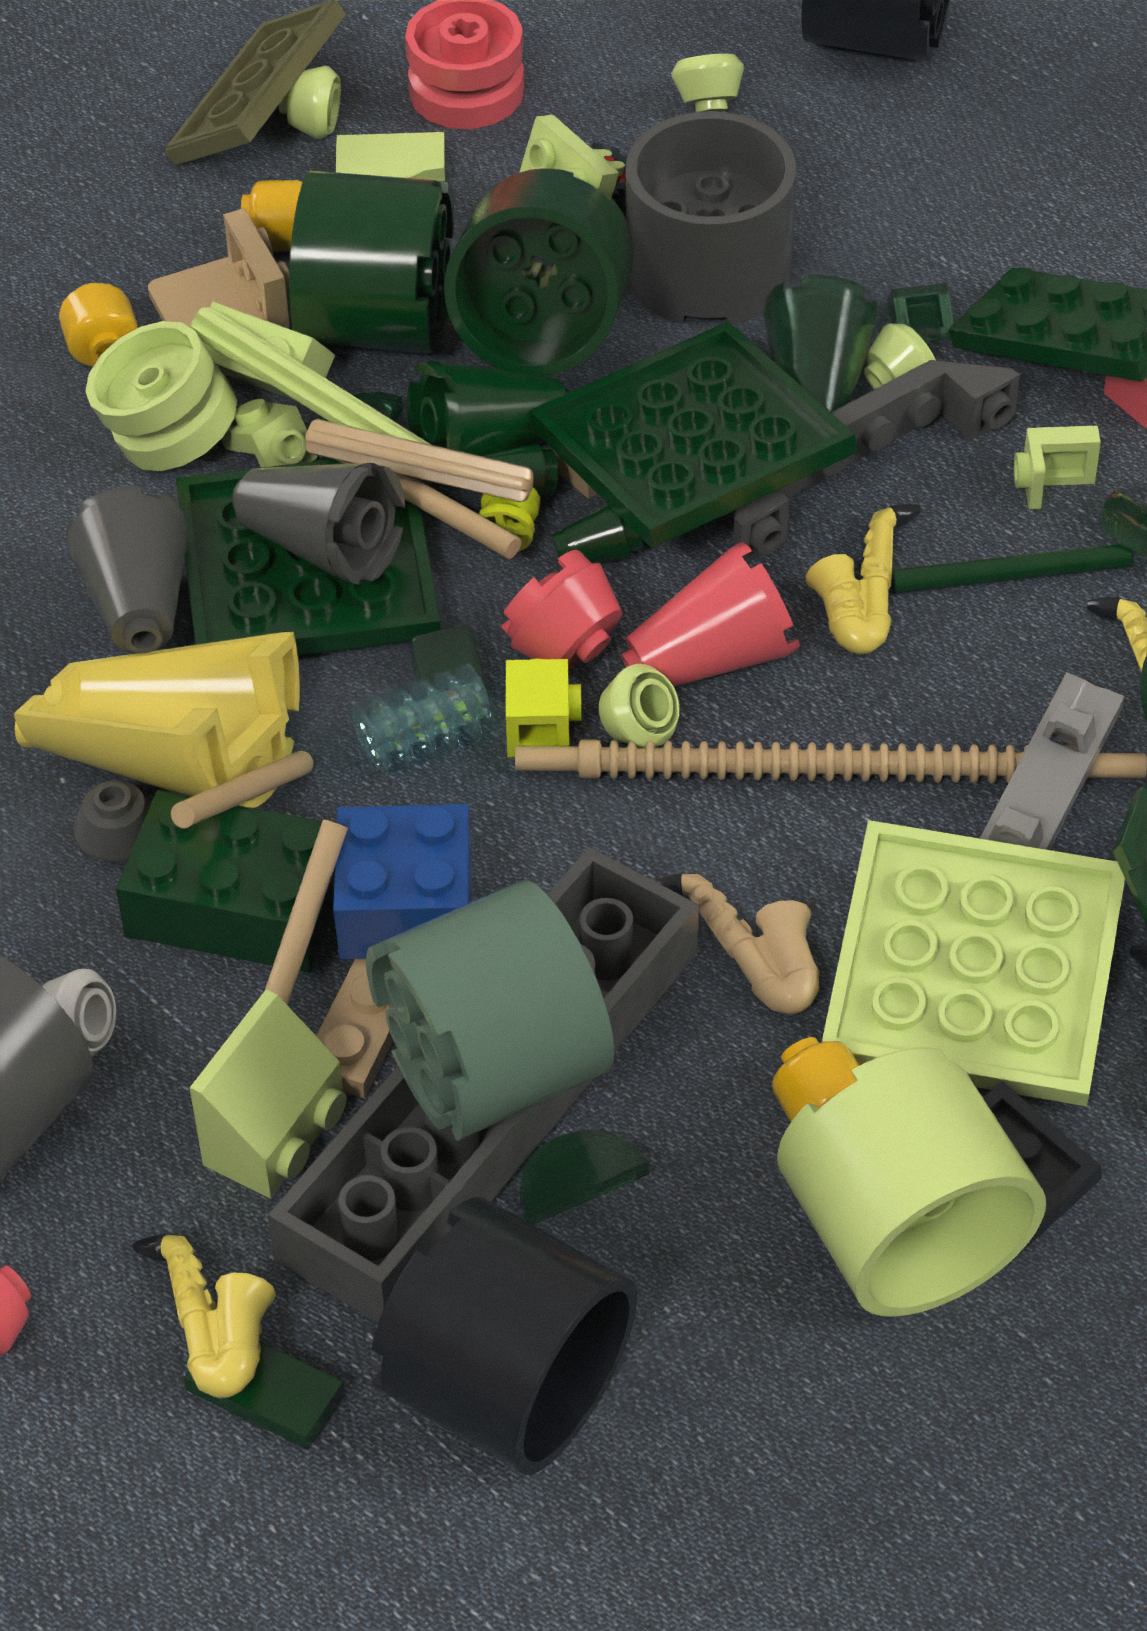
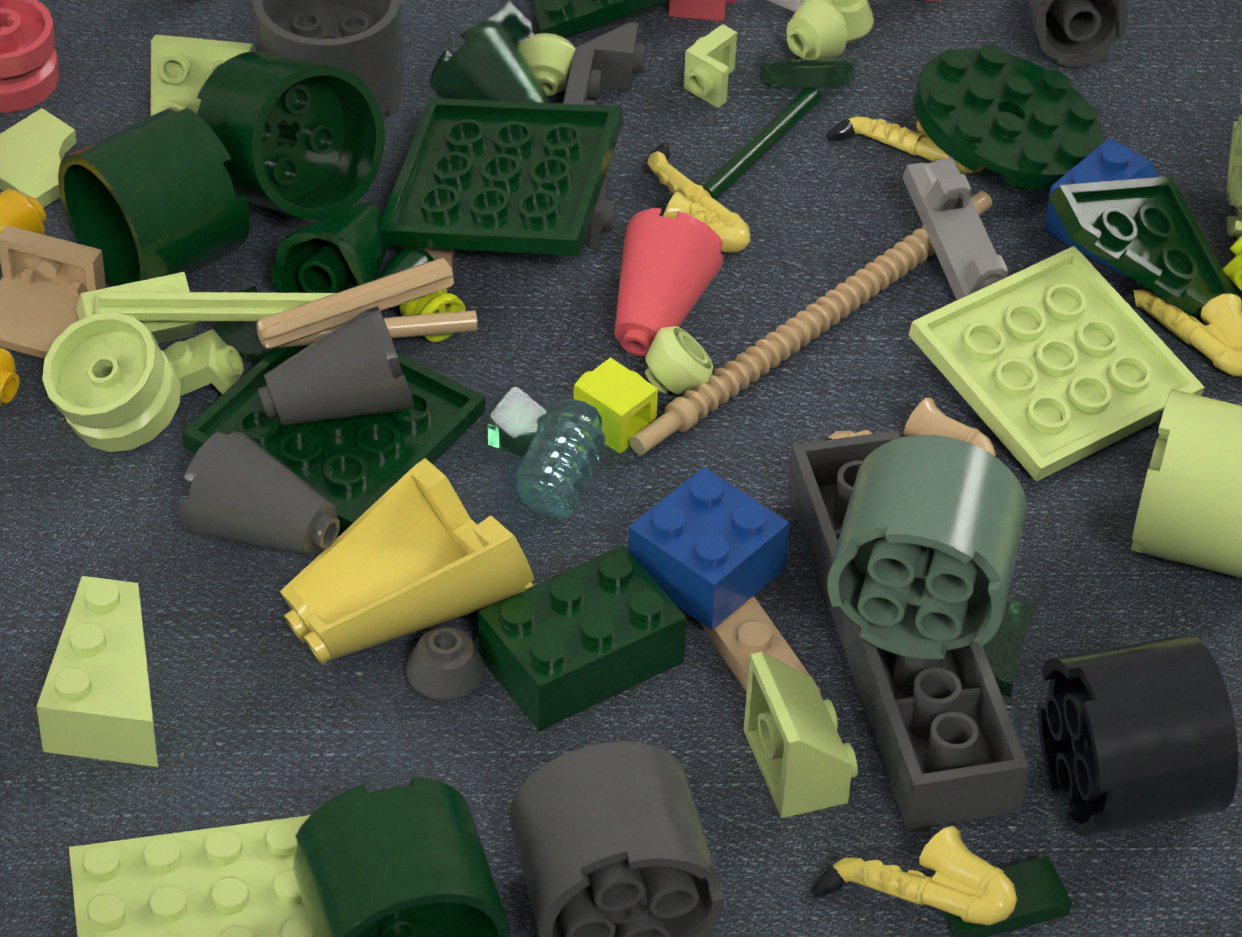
camera: 50 degrees left, 5 degrees down
tan bar [171,751,313,828] -> none
tan bar [265,819,348,1005] -> none
coral cone [500,550,622,669] -> none
dark green cone [552,505,644,563] -> none
yellow head [772,1037,860,1122] -> none

